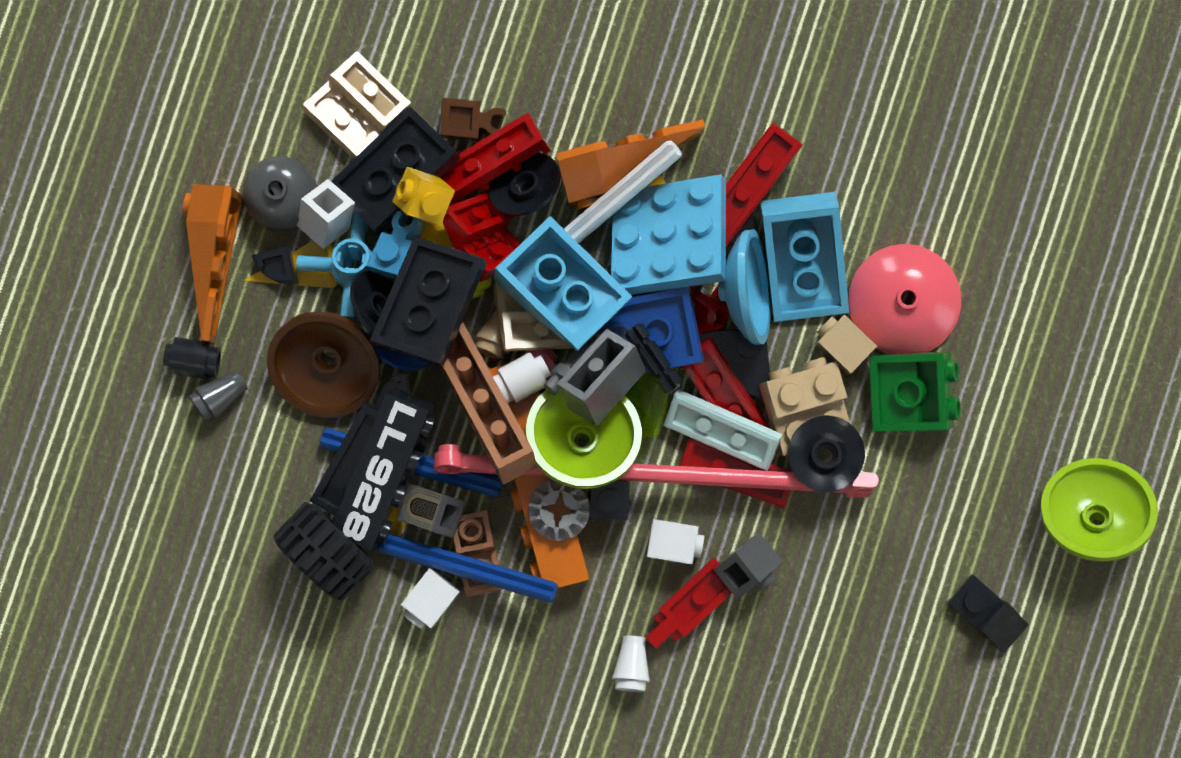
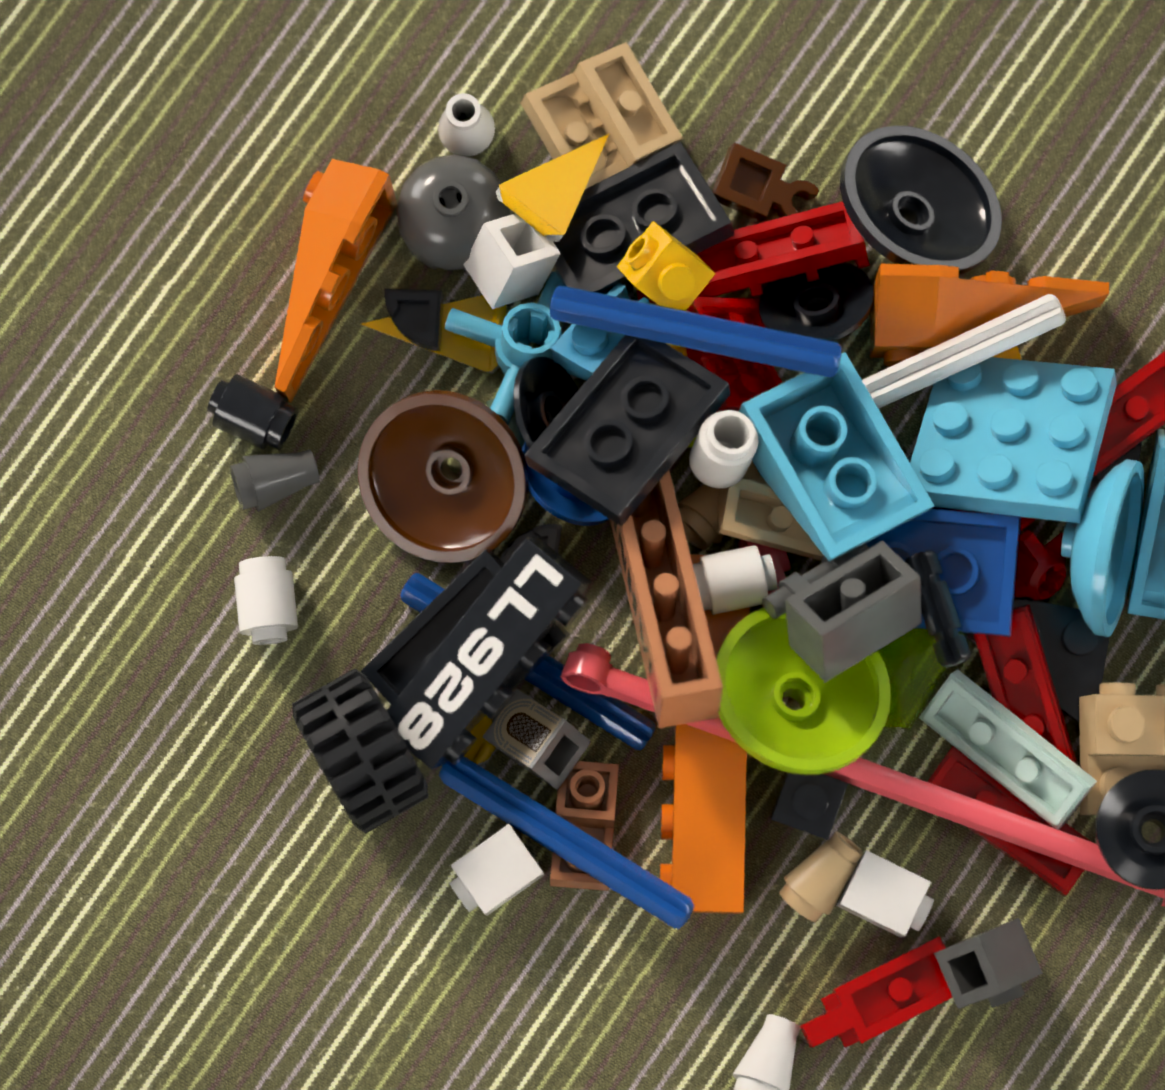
camera: 15 degrees right, 5 degrees down
light grey gear [528,480,590,541] -> none
none -> white brick [234,556,298,645]
none -> white cone [438,93,495,156]
none -> yellow sticker [496,134,609,242]
none -> blue axle [550,285,842,378]
none -> white brick [689,410,758,488]
none -> tan cone [779,832,864,922]
none -> black dish [840,126,1002,275]

